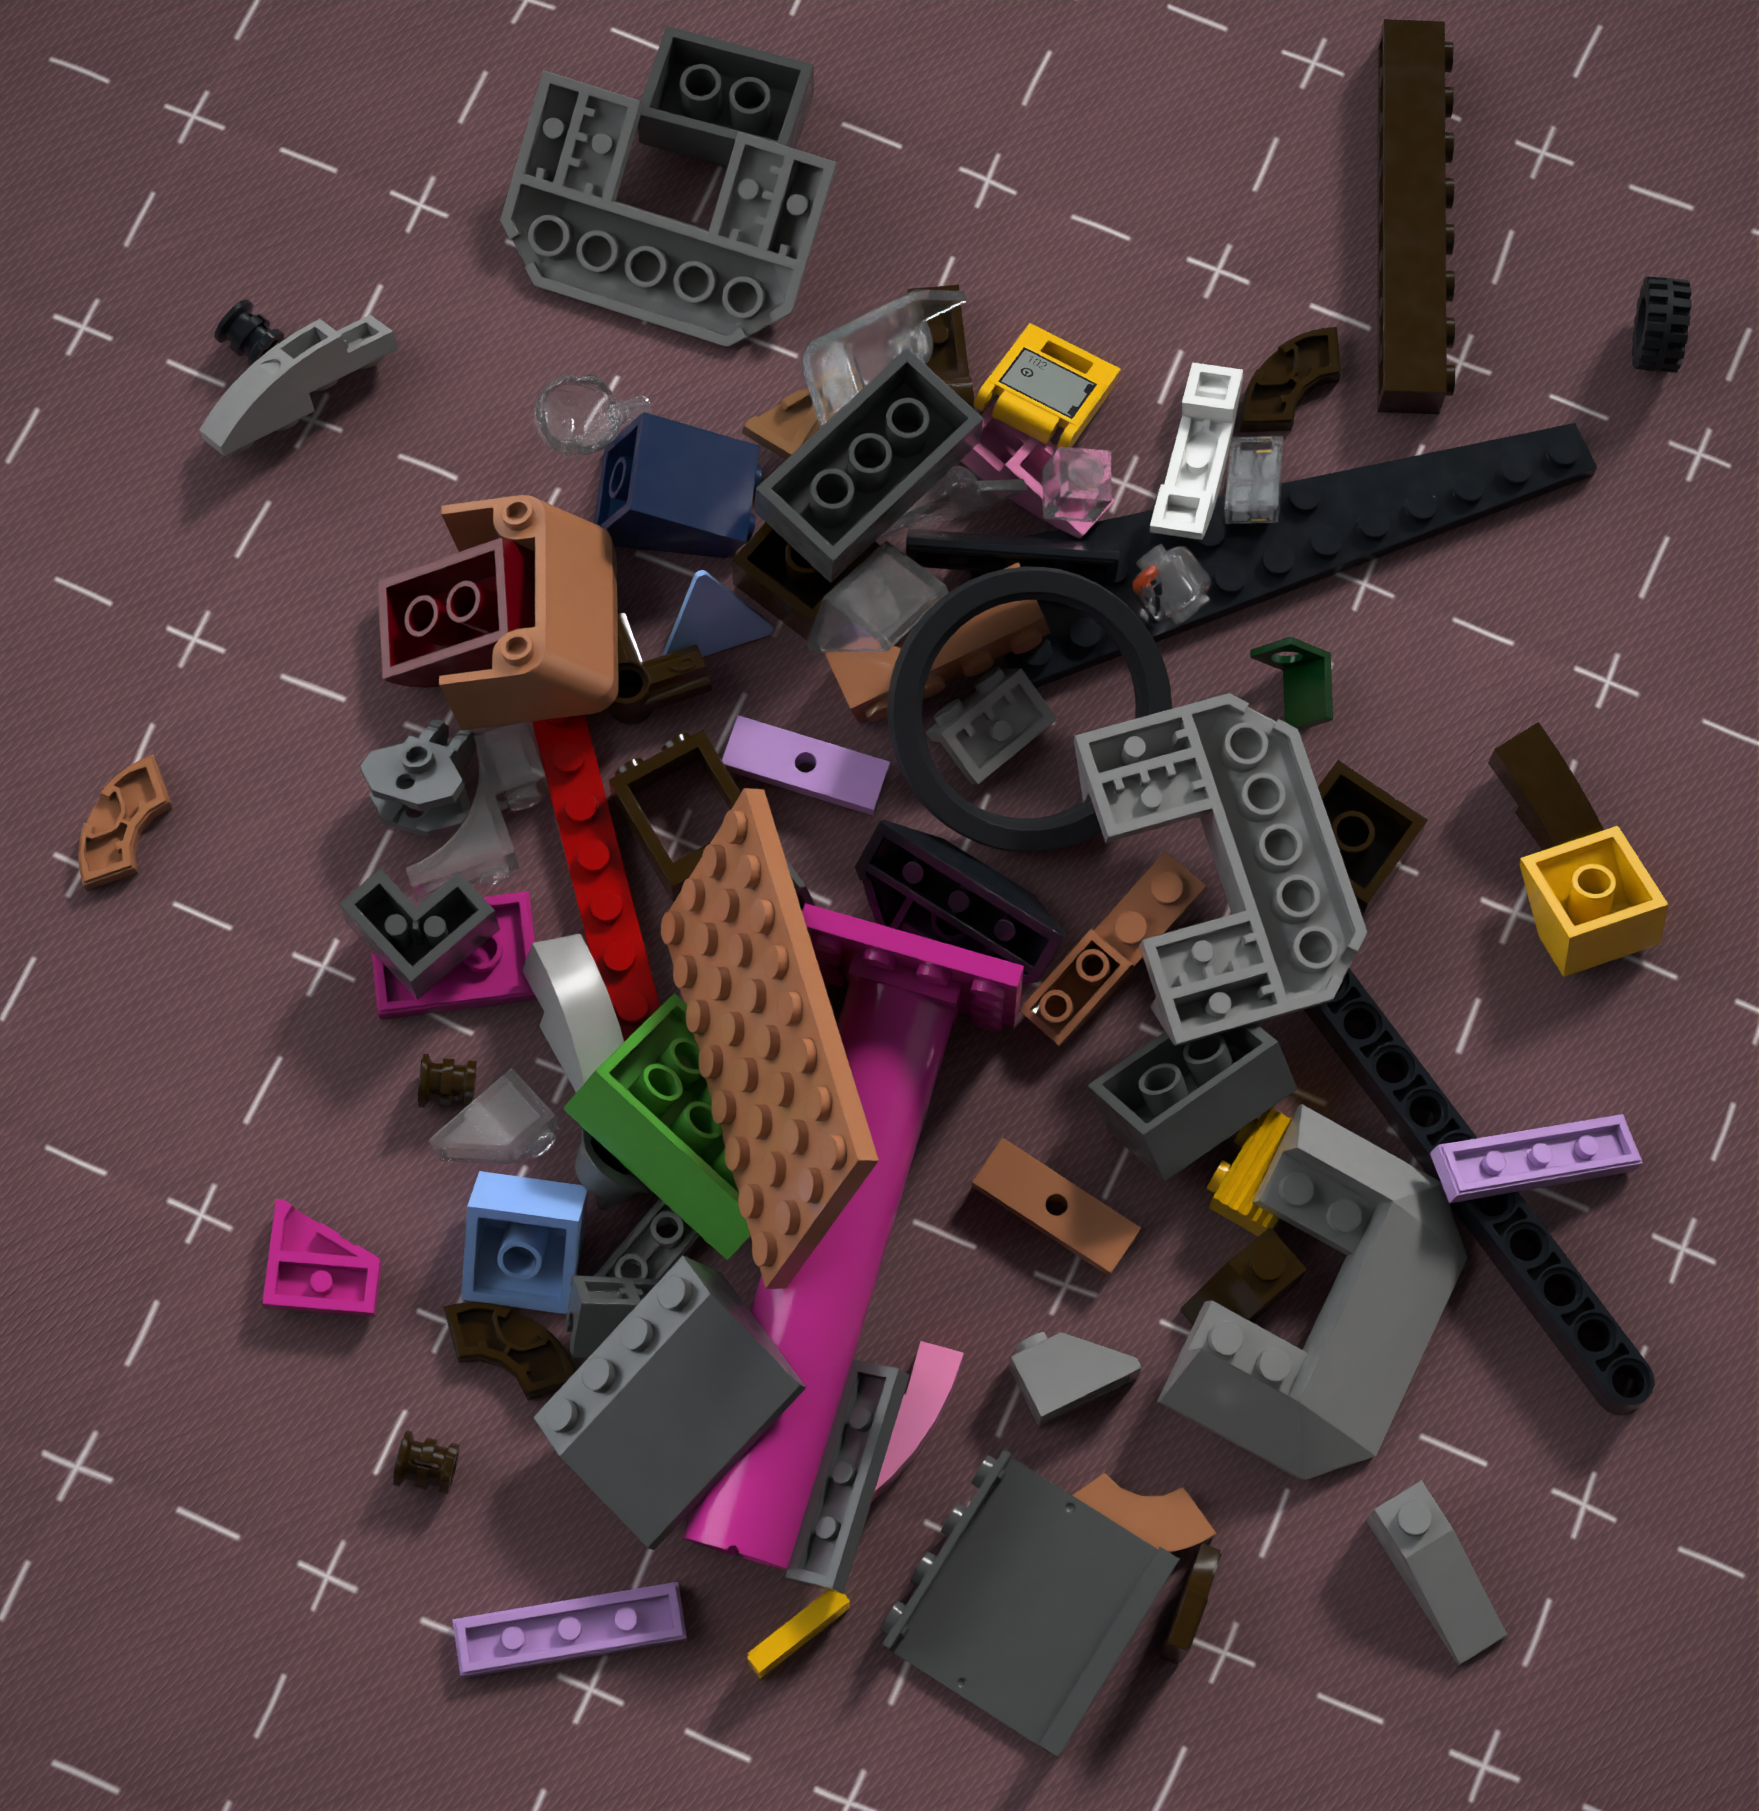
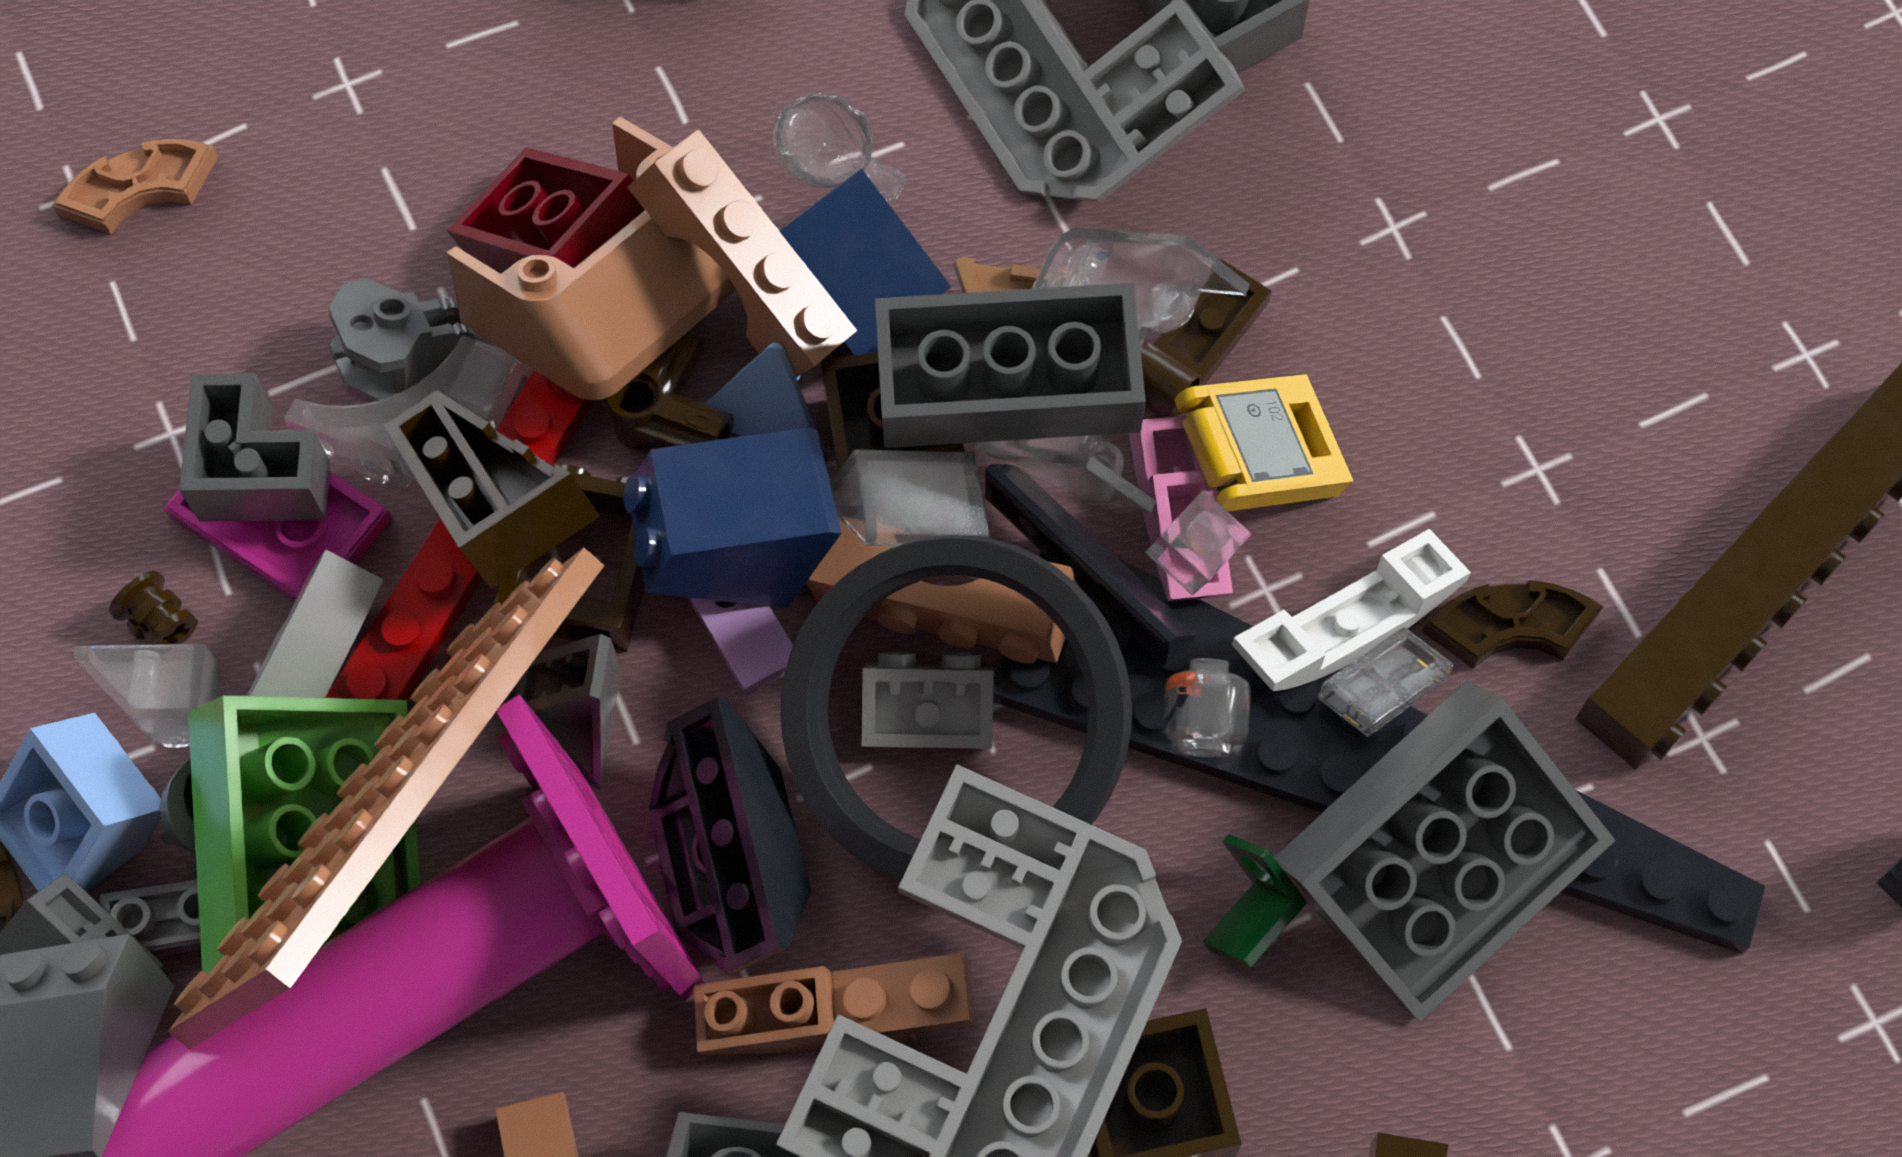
camera: 45 degrees right, 5 degrees down
none -> dark brown wedge [383,390,600,589]
none -> dark blue slope [624,428,842,608]
none -> arch [627,129,857,378]
none -> dark grey slope [1274,680,1616,1023]

